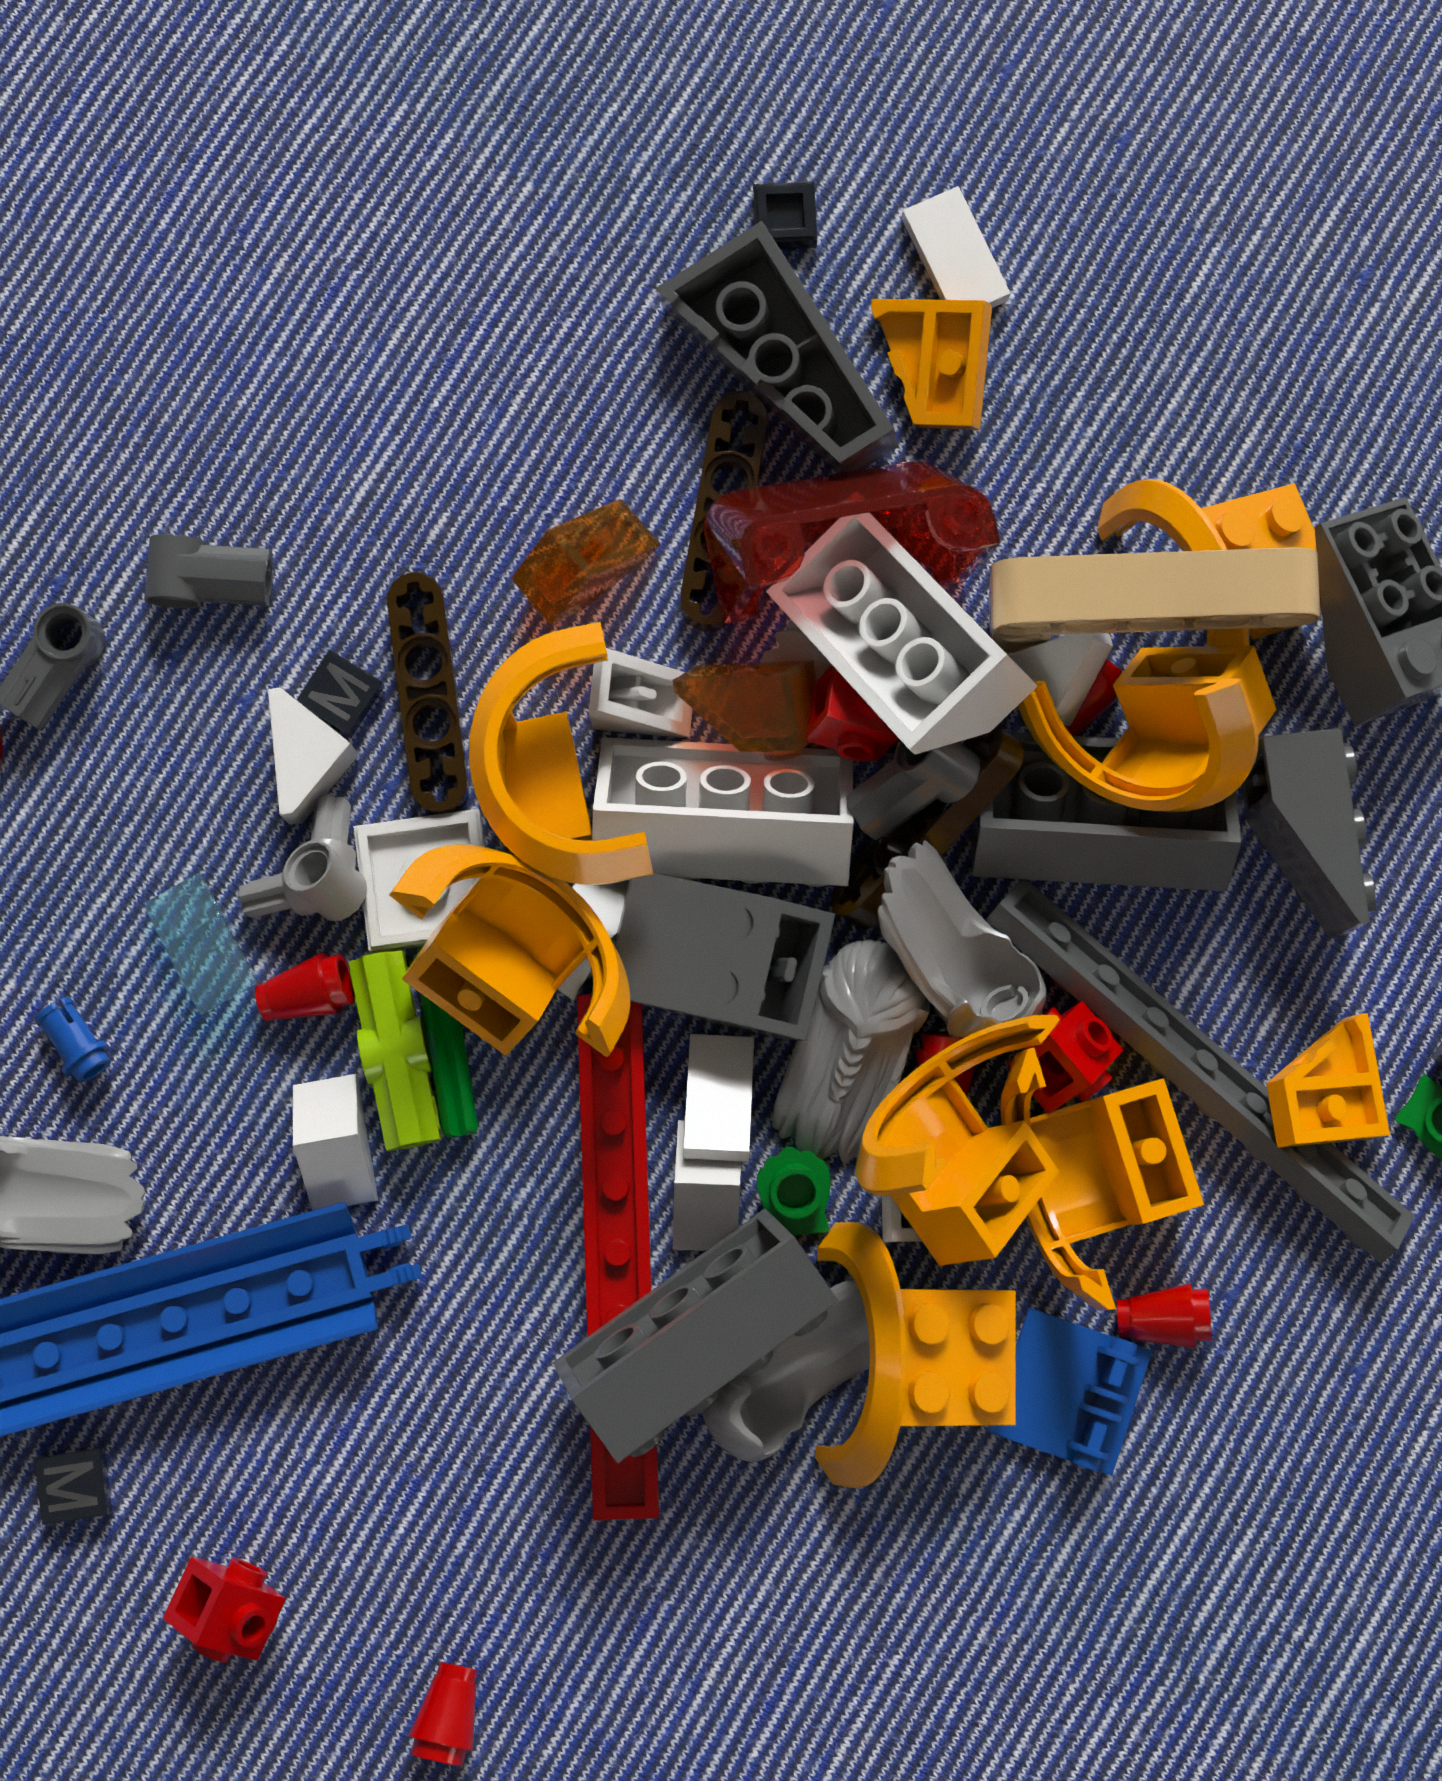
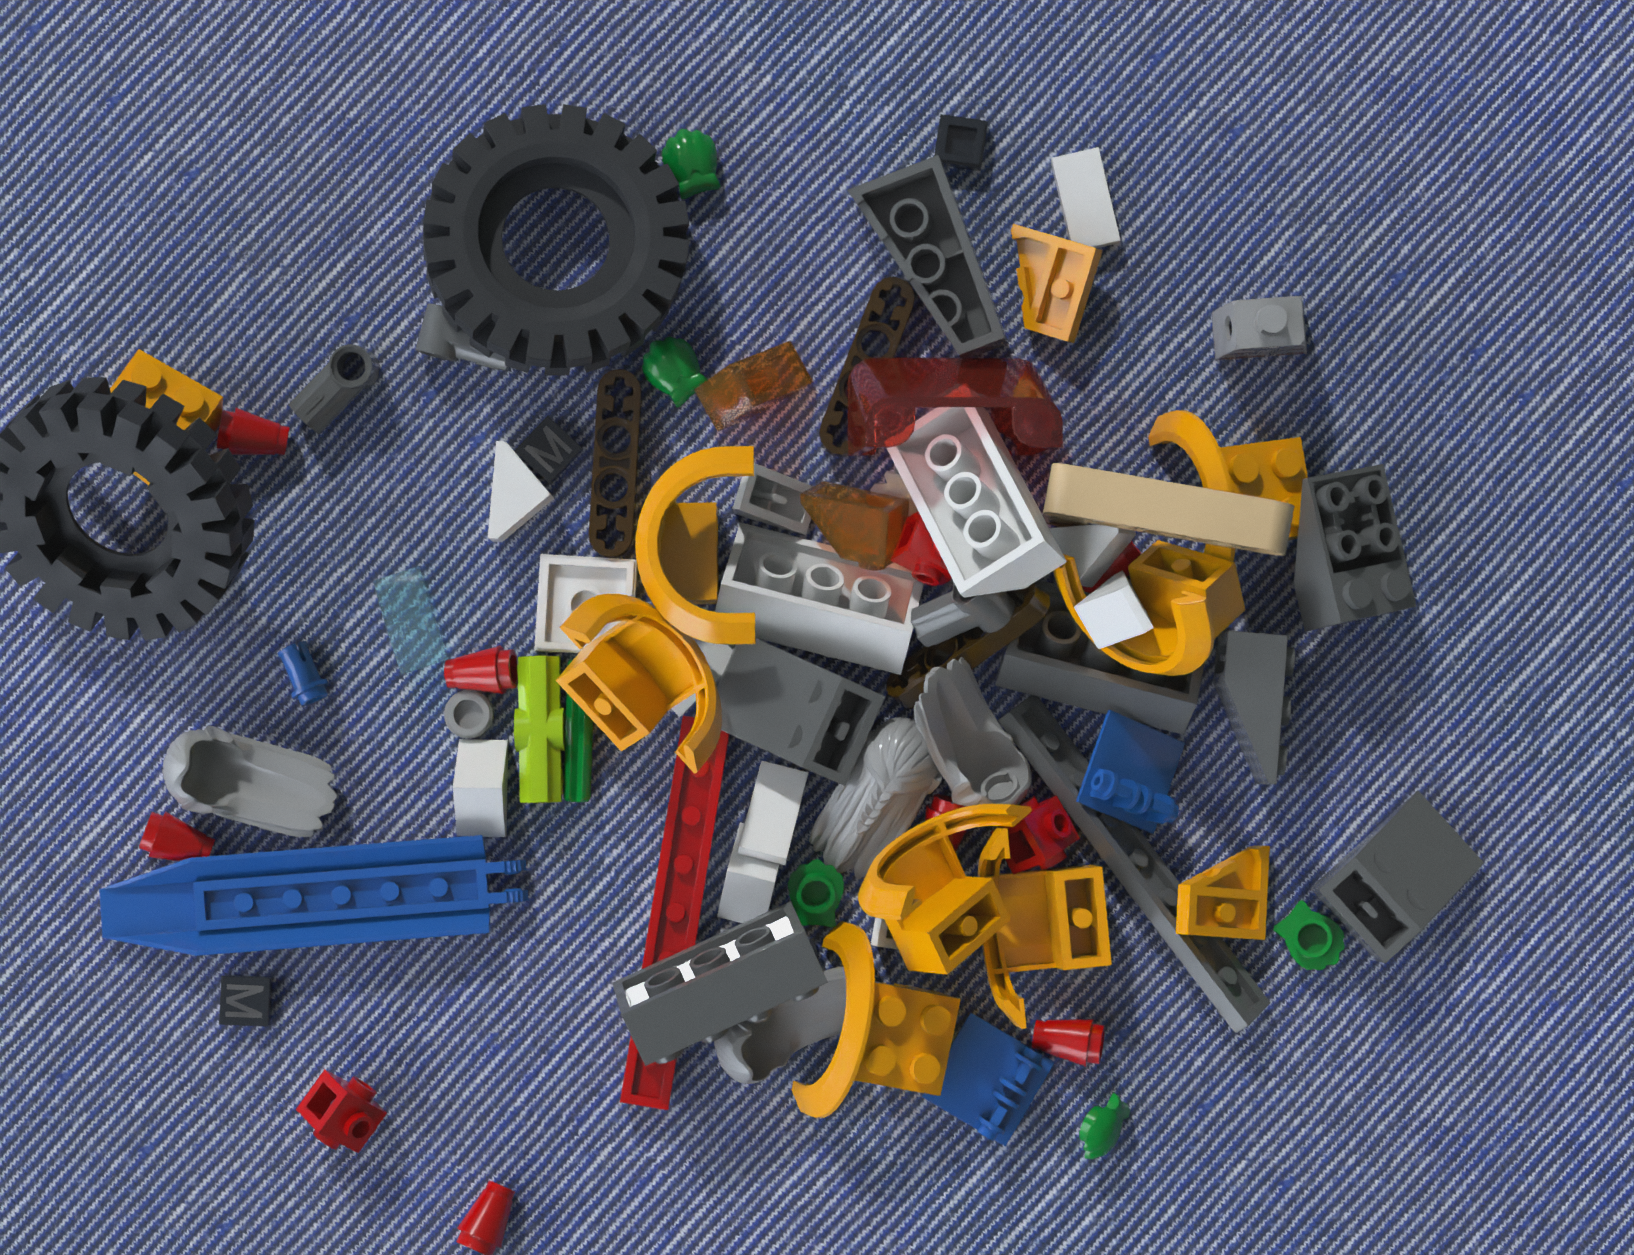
camera: 15 degrees right, 5 degrees up
light grey axle [238,794,367,921] -> none
none -> black tyre [423,104,690,376]
none -> light grey tile [444,690,494,739]
none -> green animal [642,336,710,408]
none -> green animal [661,129,721,199]
none -> white slope [1074,570,1154,649]
none -> blue hinge [1076,710,1185,834]
none -> green animal [1079,1092,1130,1160]
none -> light grey torso [1211,296,1307,360]

